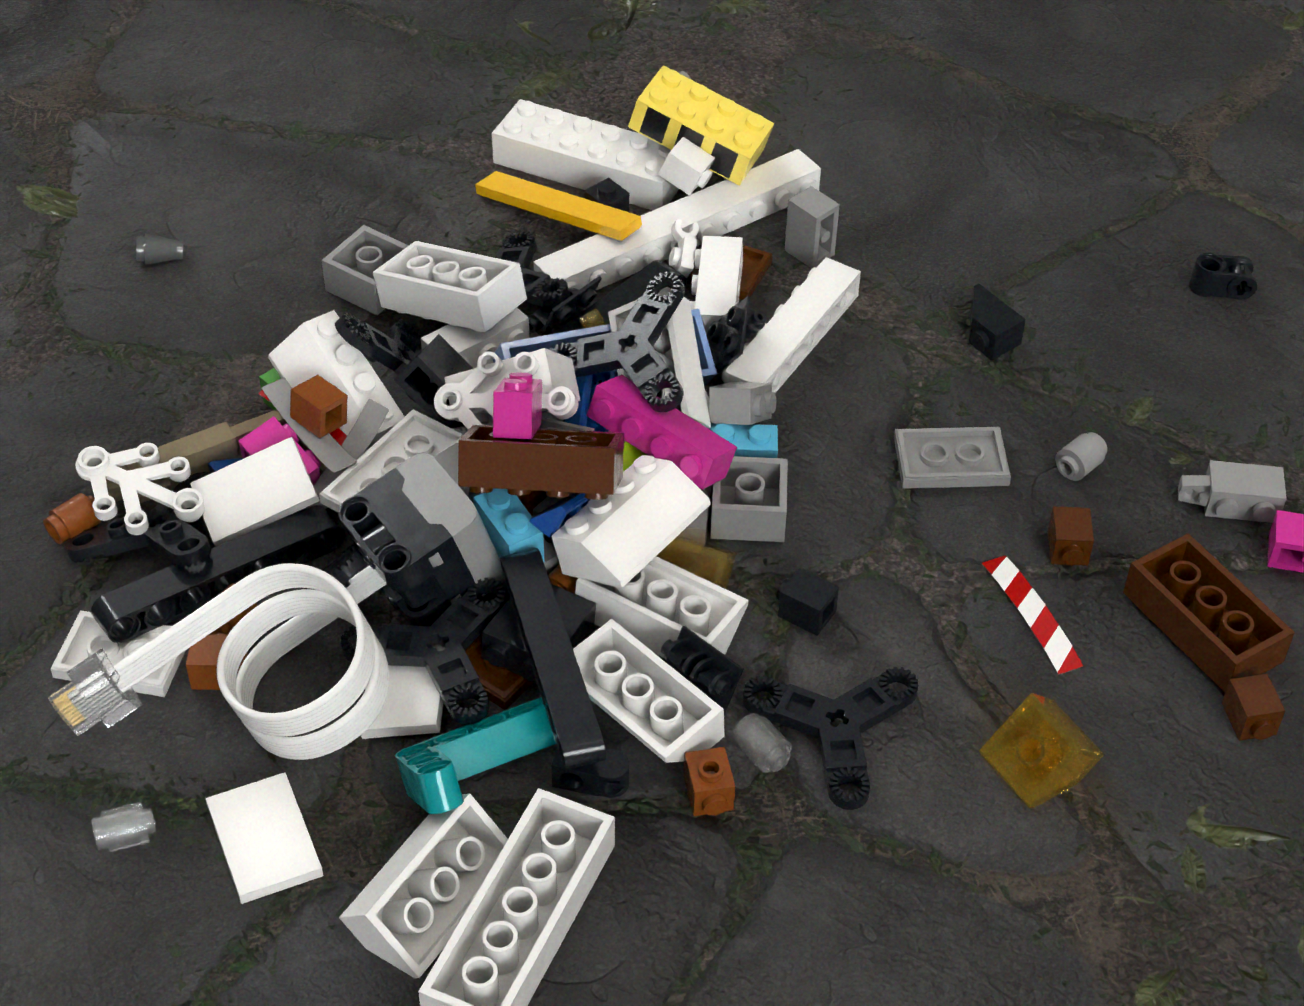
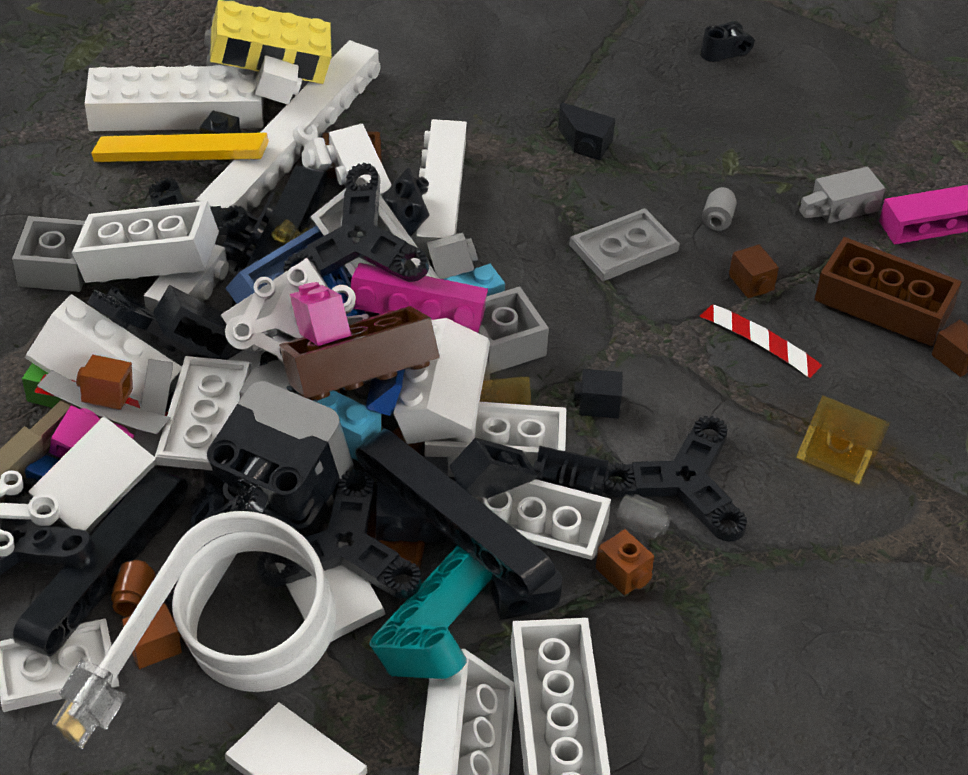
camera: 30 degrees left, 0 degrees up
light grey brick [785,186,840,269] -> none
none -> black slope [449,437,538,499]

